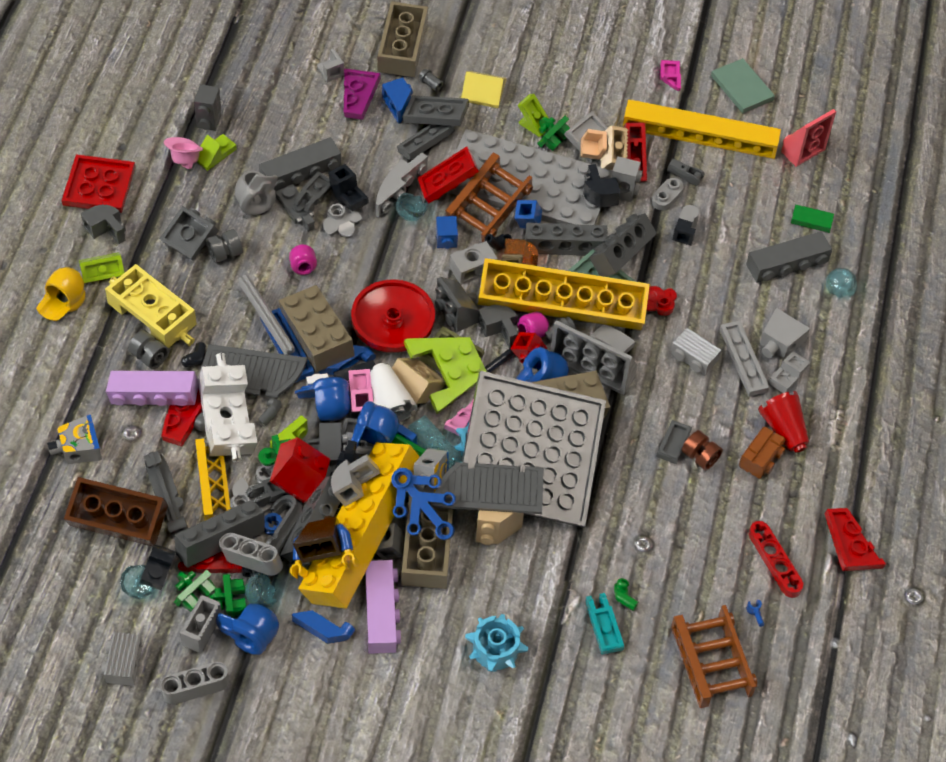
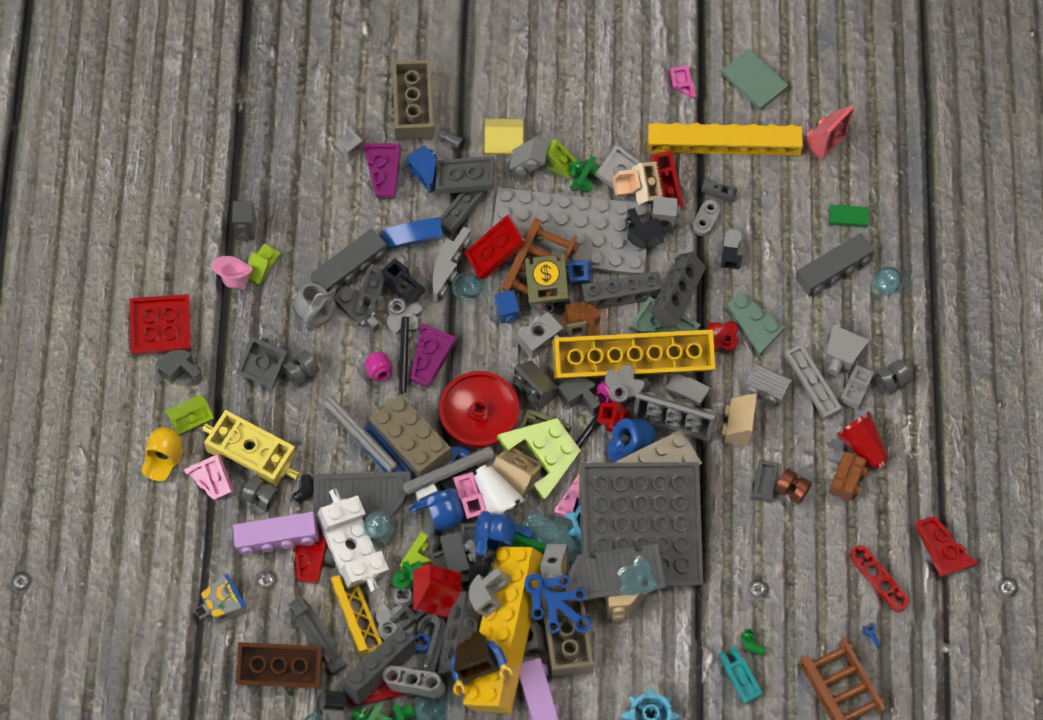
camera: 10 degrees left, 10 degrees up
none -> bright pink wing [184,455,234,500]
none -> clear light blue hair [364,509,393,540]
none -> blue slope [382,217,443,249]
none -> black bar [399,316,409,394]
none -> light grey axle [403,447,494,494]
none -> magenta wing [411,323,457,389]
none -> light grey brick [509,137,548,175]
none -> olive container [525,254,569,305]
none -> light grey plate [605,364,644,403]
none -> clear light blue plate [617,556,656,596]
none -> tan slope [722,394,757,446]
none -> sand green wing [727,291,785,356]
none -> dark grey wheel [874,359,911,394]

